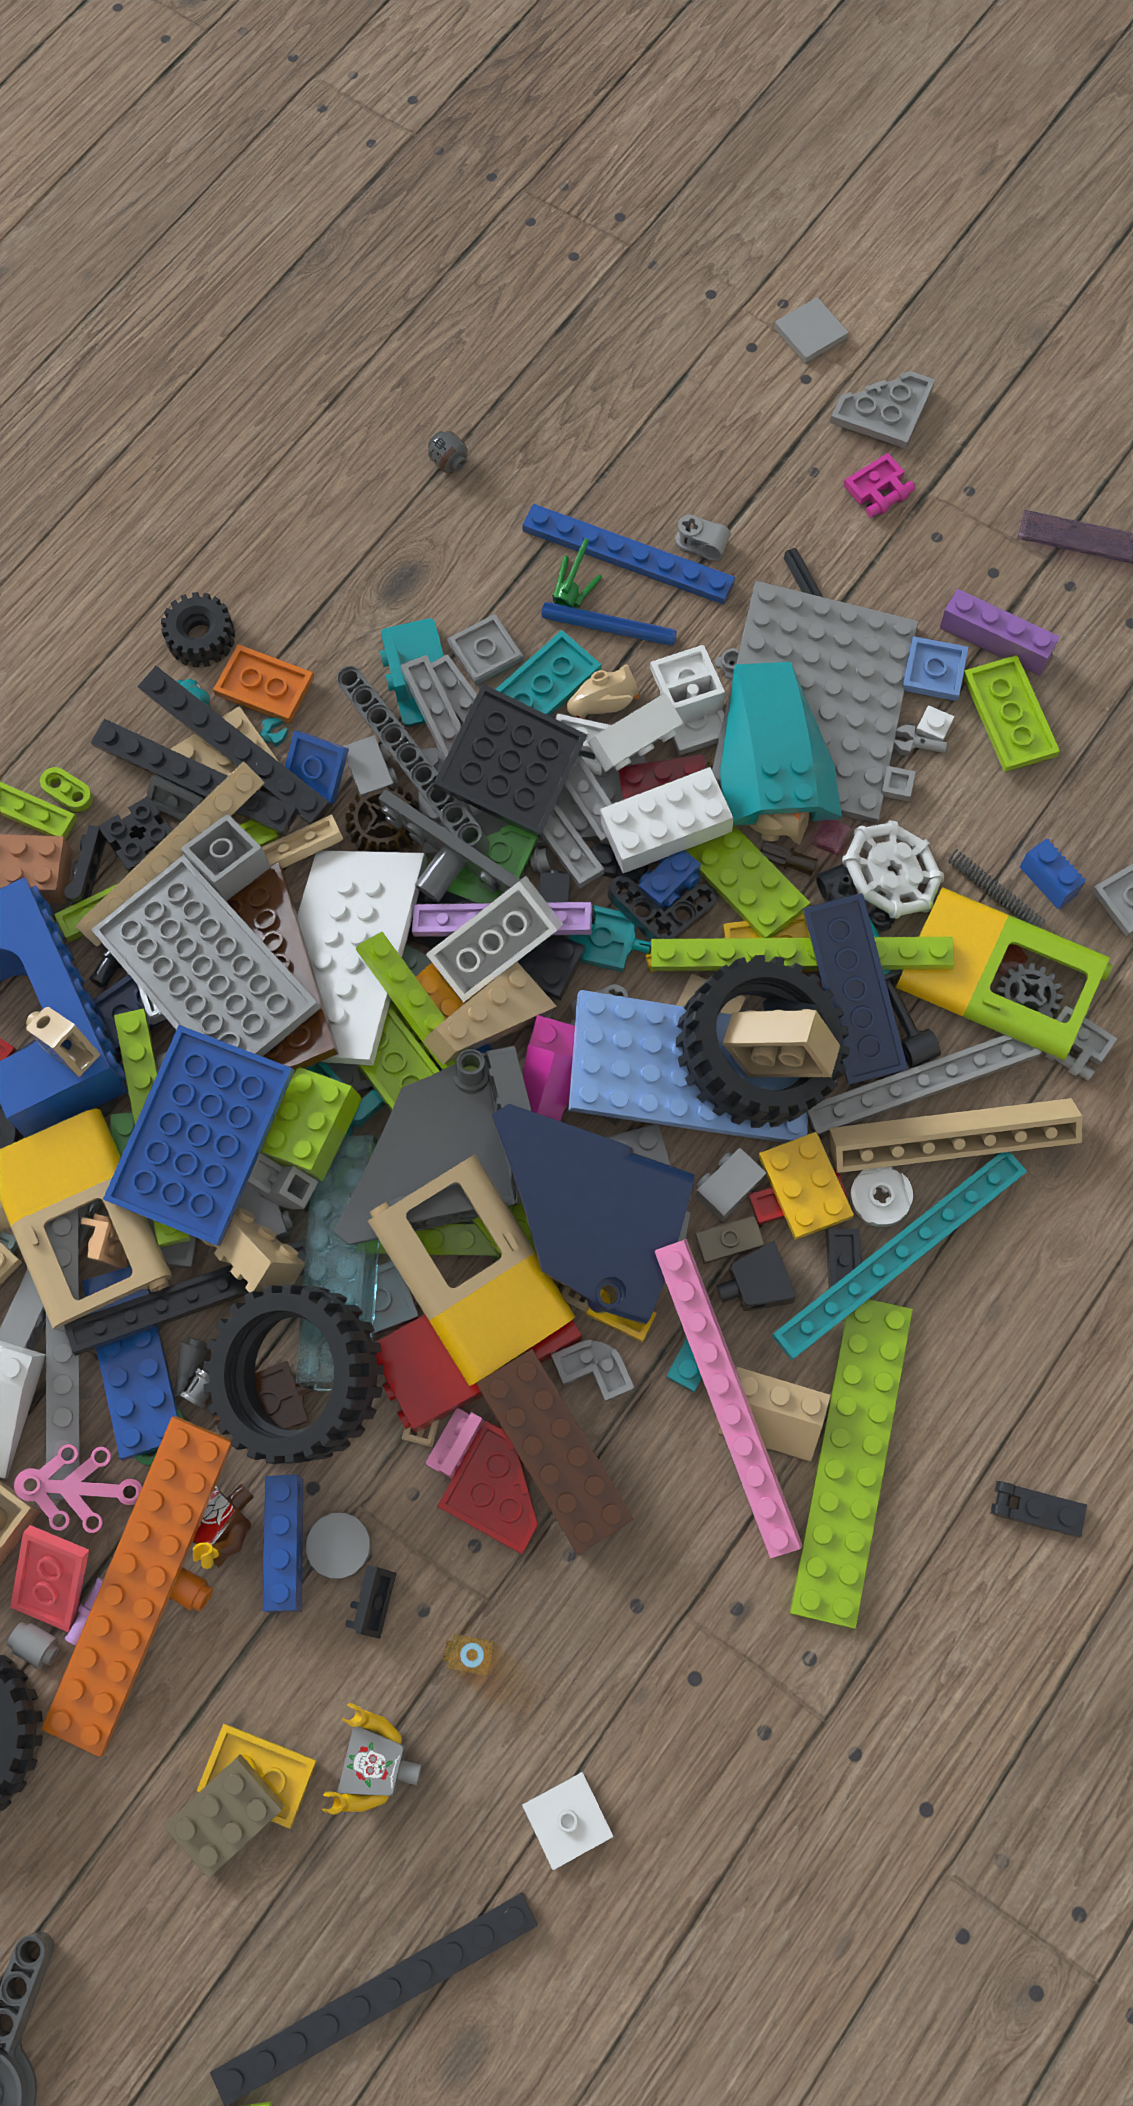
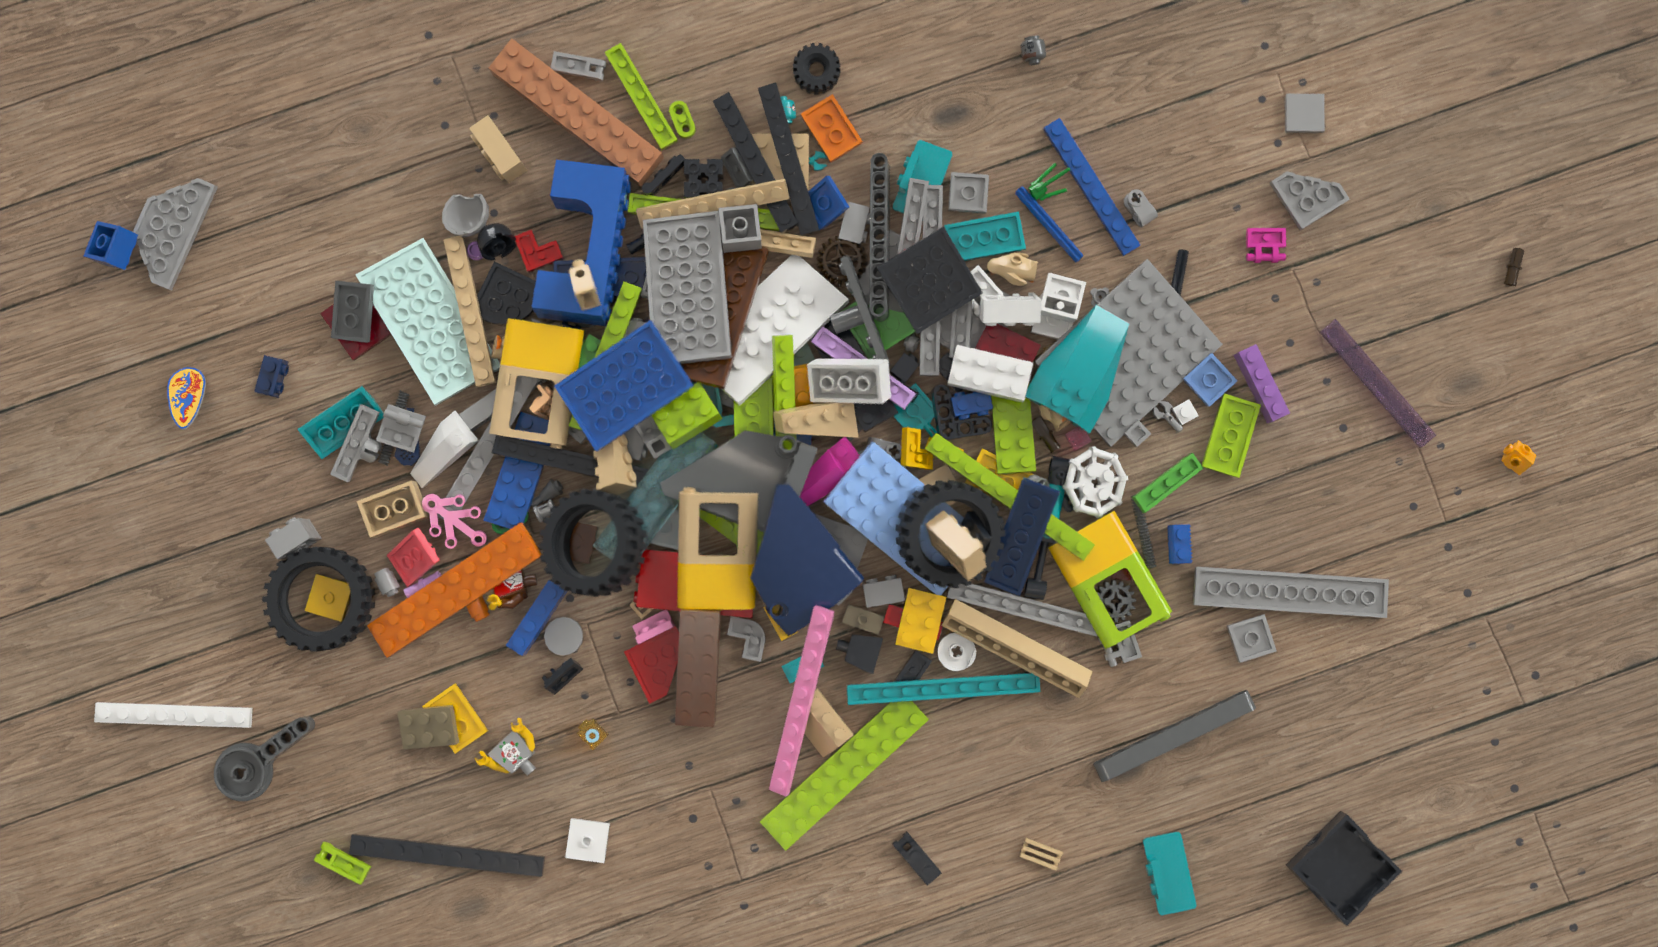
camera: 30 degrees right, 15 degrees up
none -> yellow plate [901,427,933,470]
none -> bright green plate [1132,453,1203,513]

